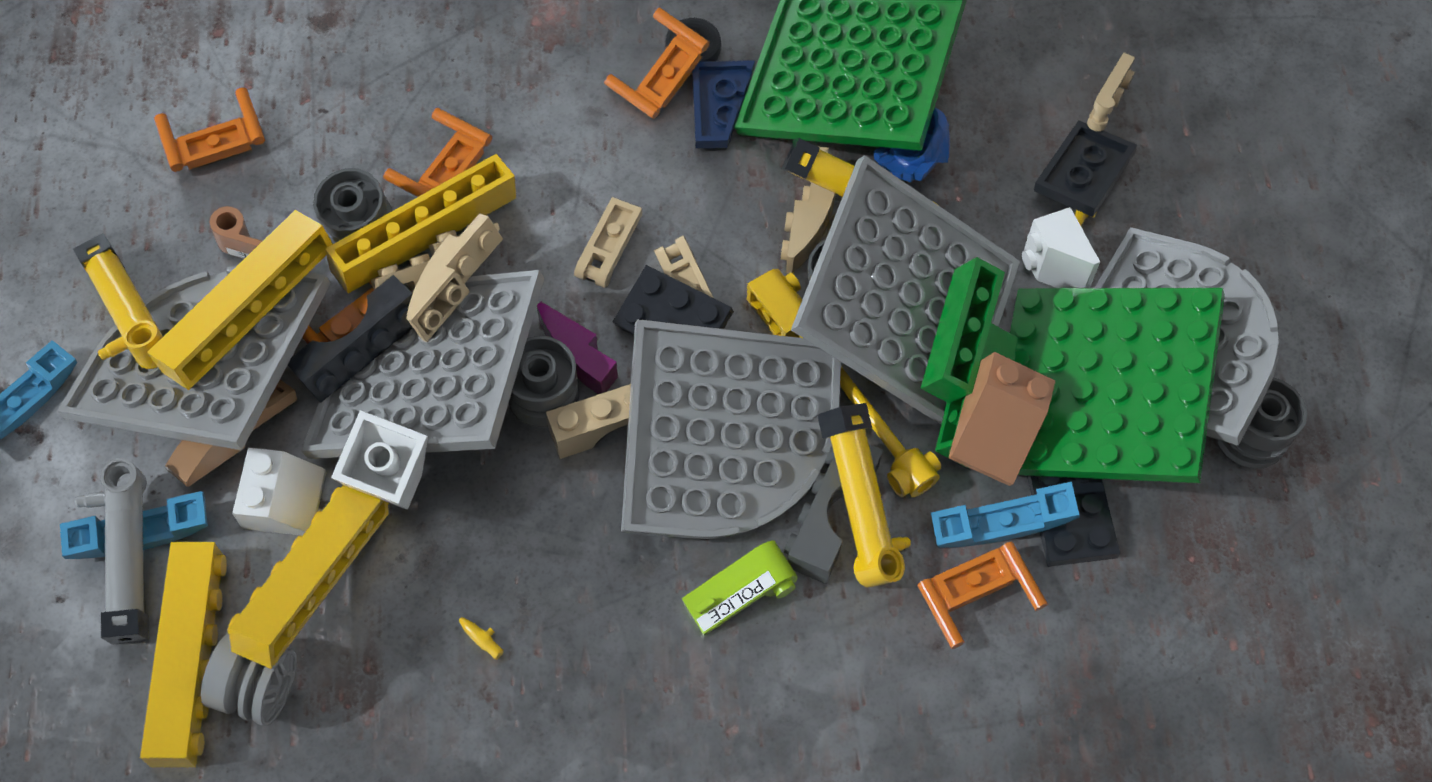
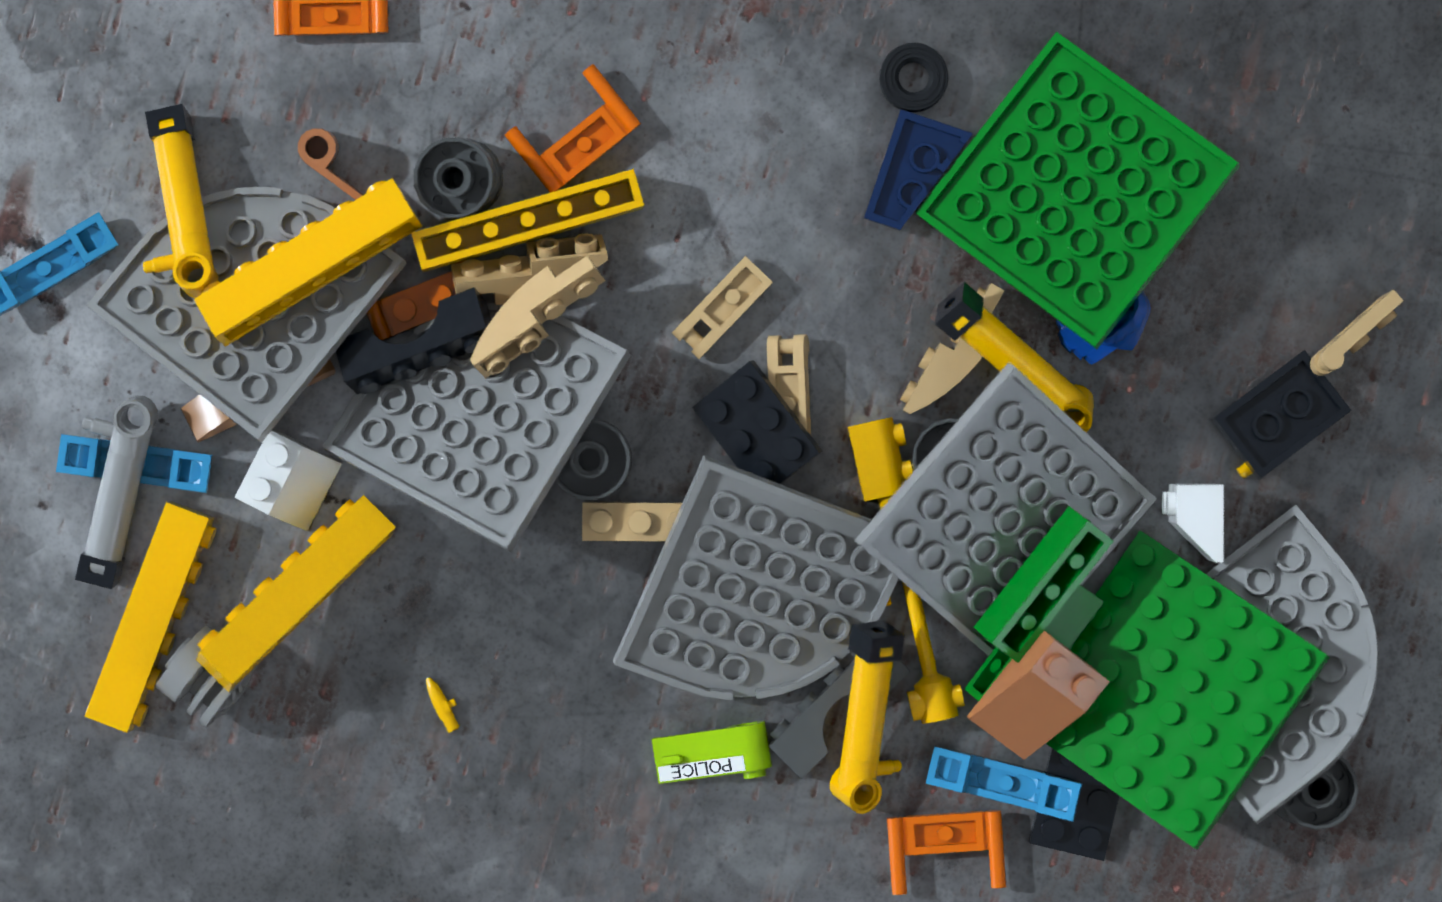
camera: 25 degrees right, 25 degrees up
white slope [331,410,428,510] -> none
magenta slope [537,301,618,395] -> none
orange plate [604,8,710,119] -> none

